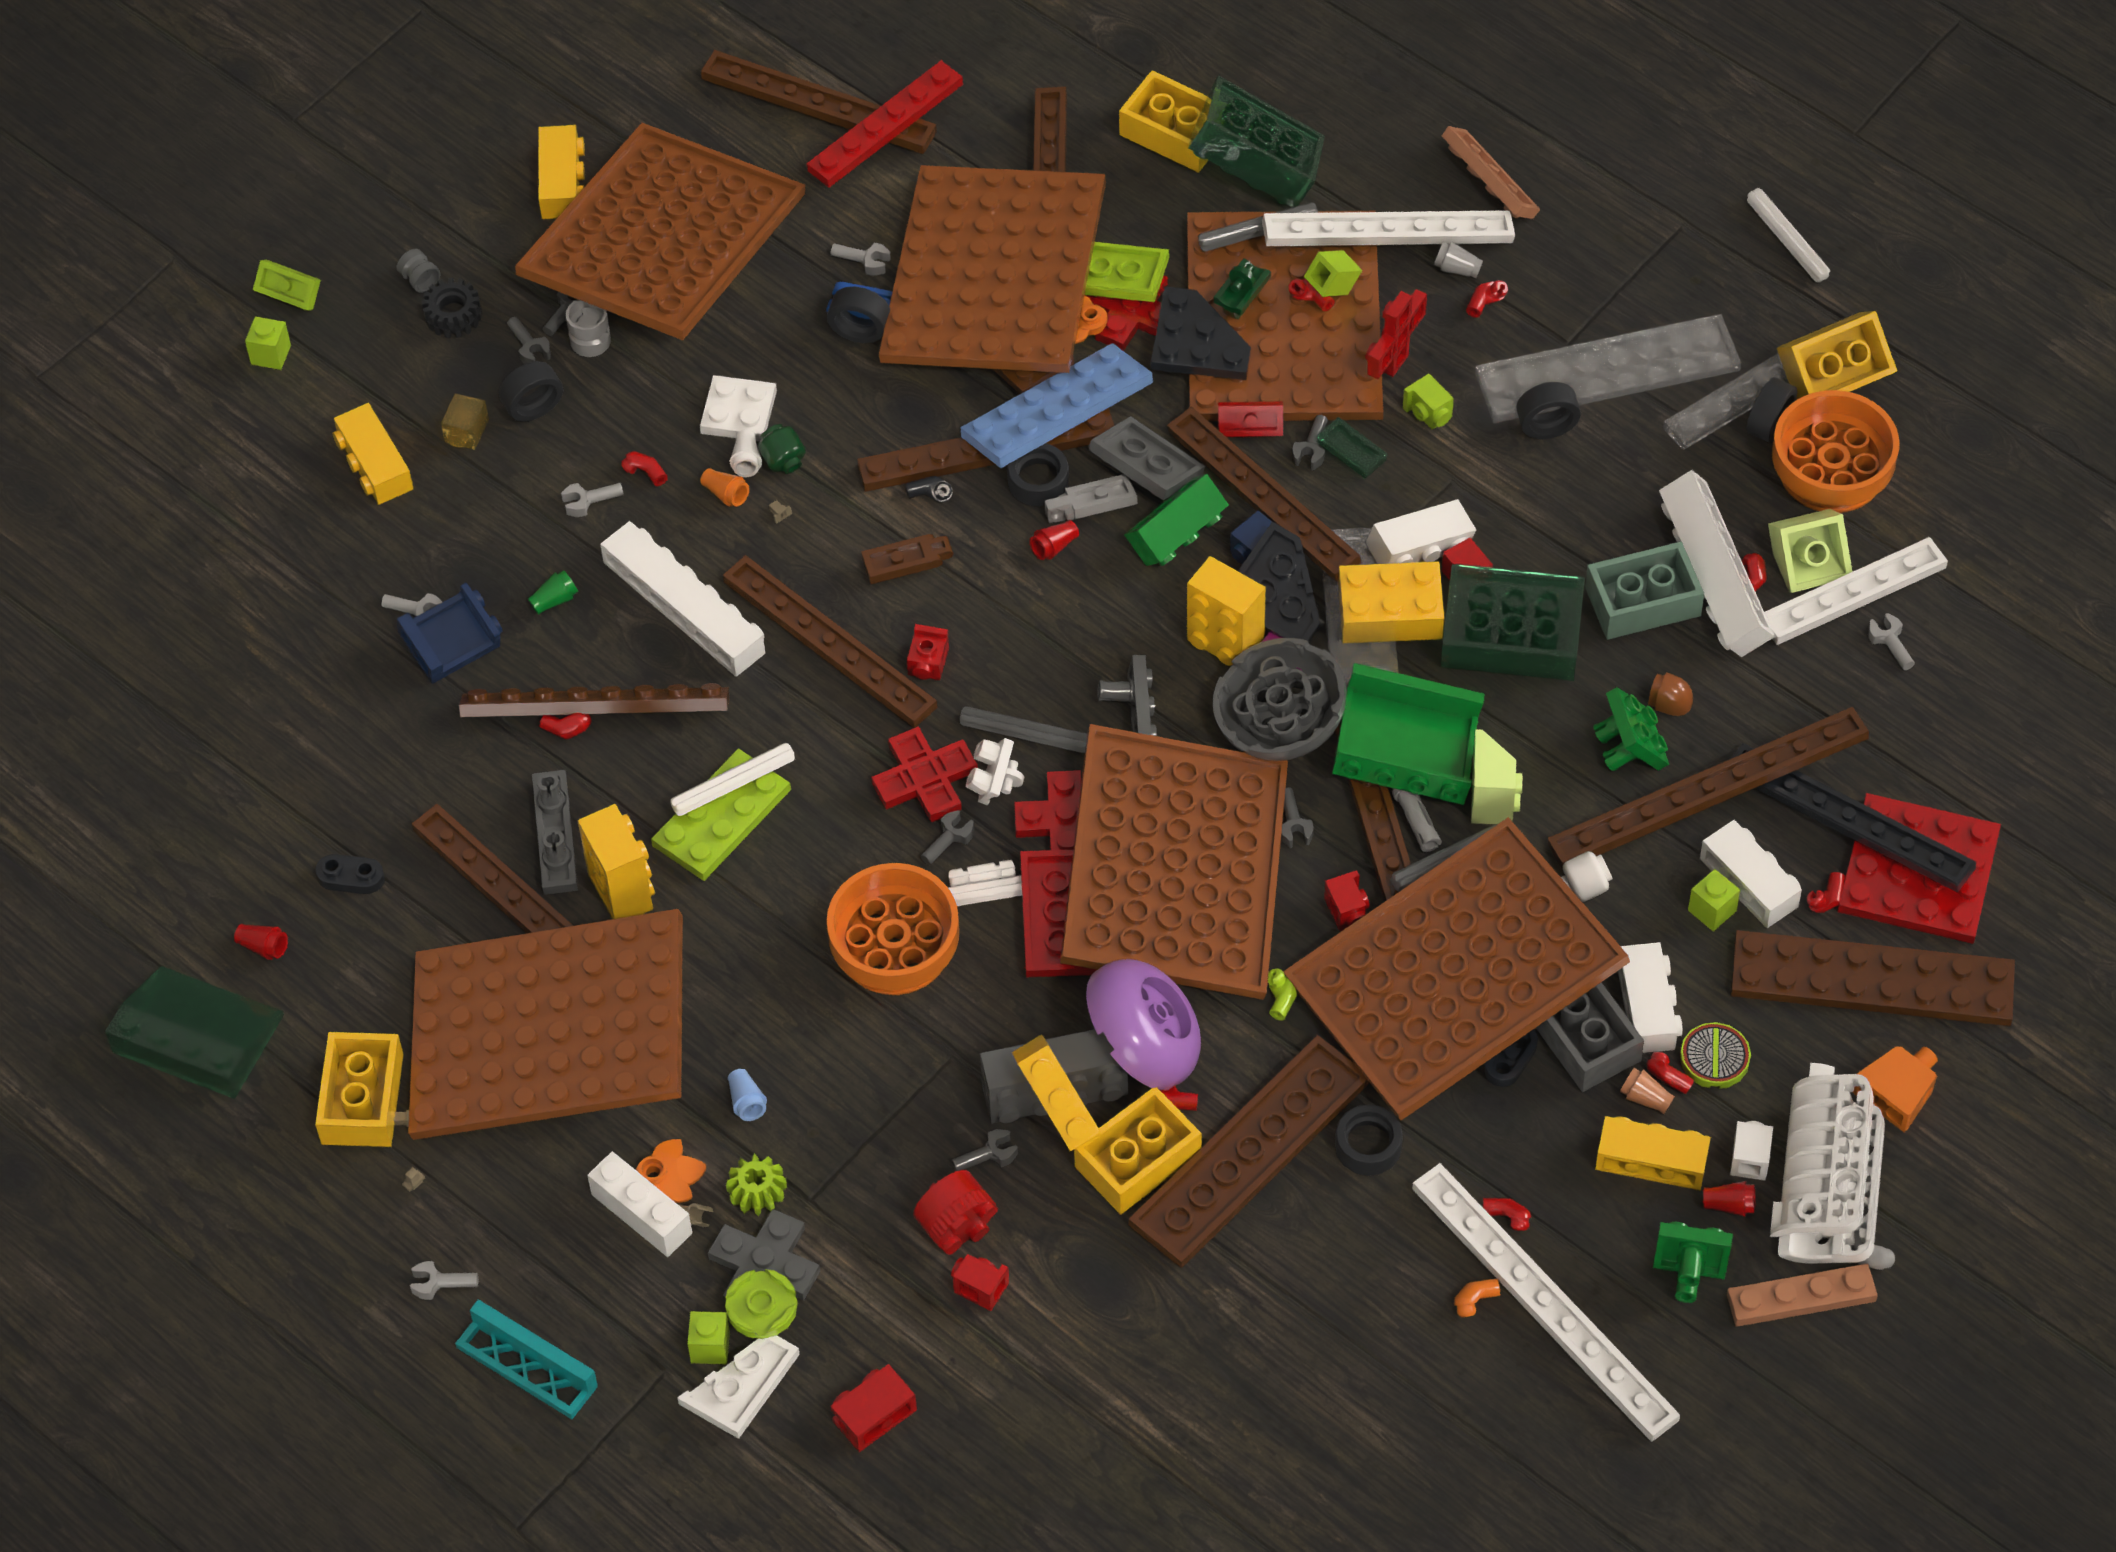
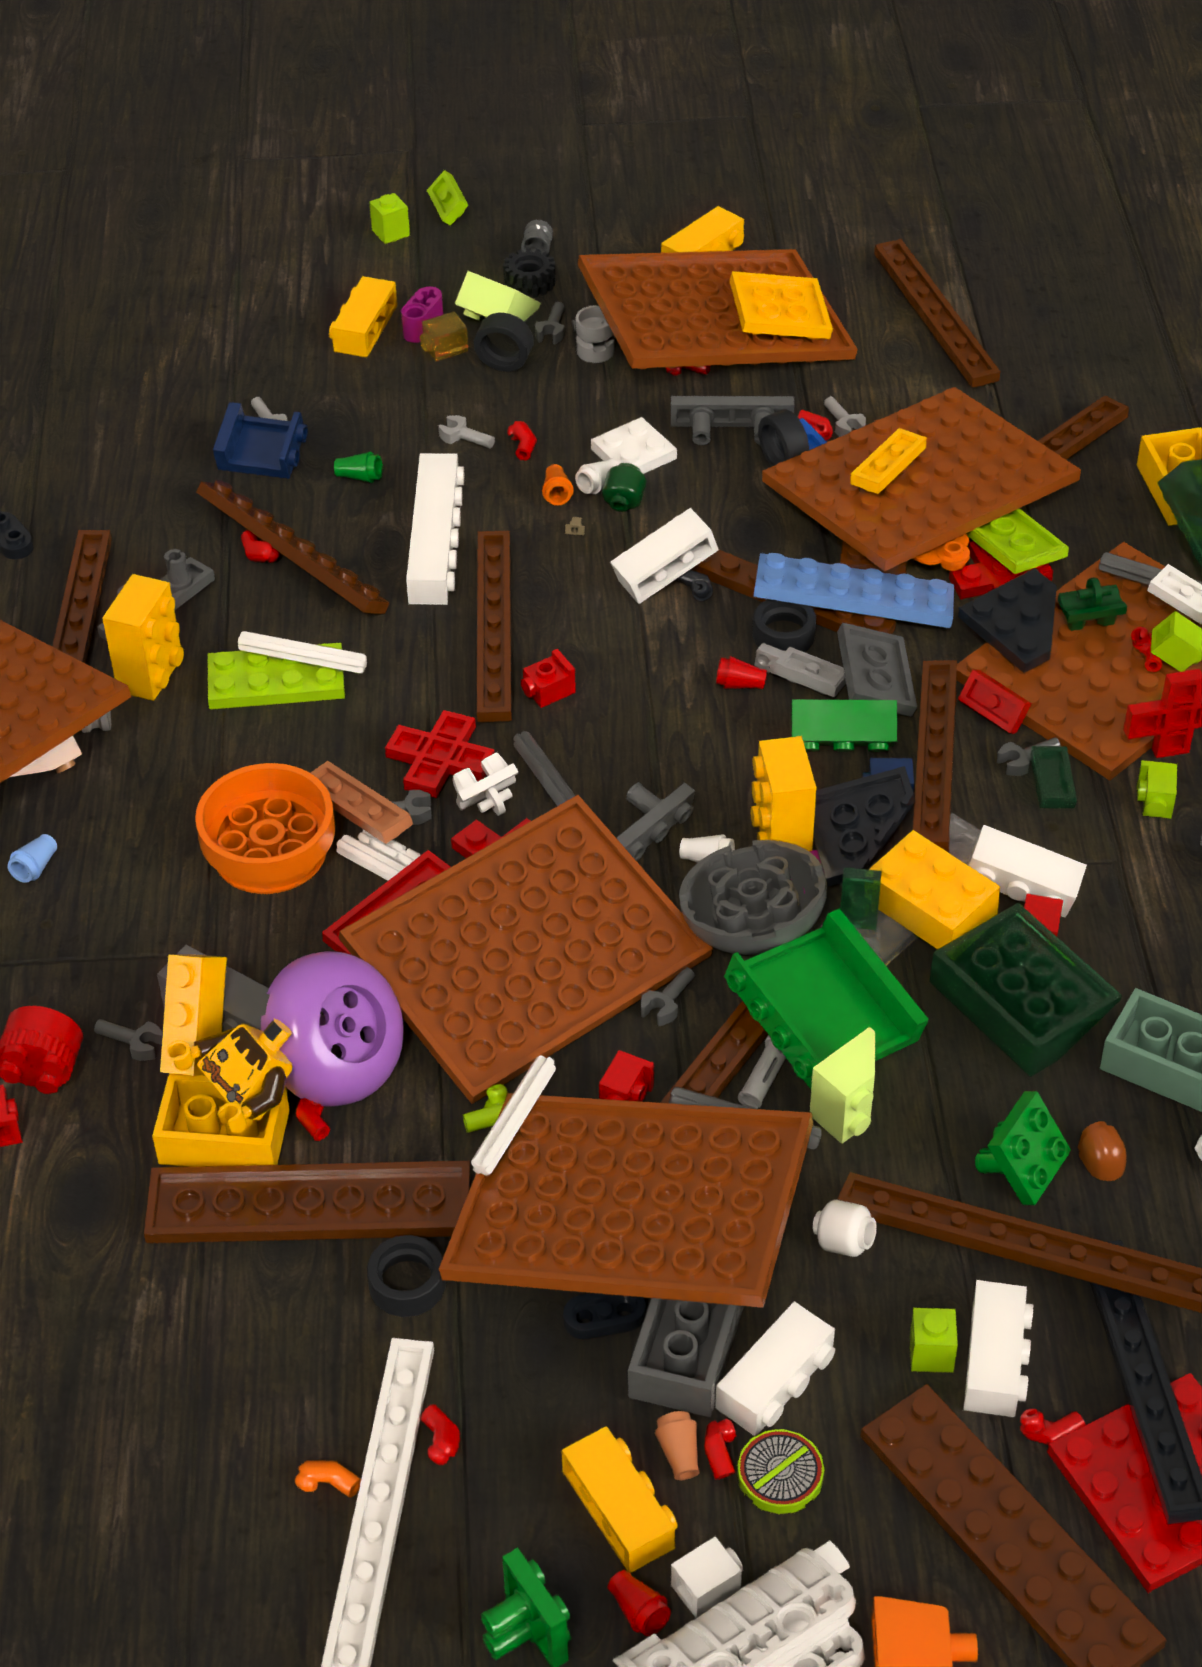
camera: 45 degrees right, 10 degrees down
red plate [807,60,963,188] -> none
reddish brown hinge [861,534,954,584] -> none
none -> torso [167,1019,292,1133]
none -> nougat plate [311,761,413,844]
none -> magenta beam [401,287,444,343]
none -> yellowish green slope [455,271,541,321]
none -> white axle [471,1055,556,1176]
none -> white brick [611,508,719,604]
none -> dark grey plate [671,396,794,445]
none -> white cone [679,834,735,863]
none -> yellow plate [730,271,833,339]
none -> red arm [798,409,833,441]
none -> clear green plate [840,867,882,930]
none -> yellow plate [850,428,927,494]

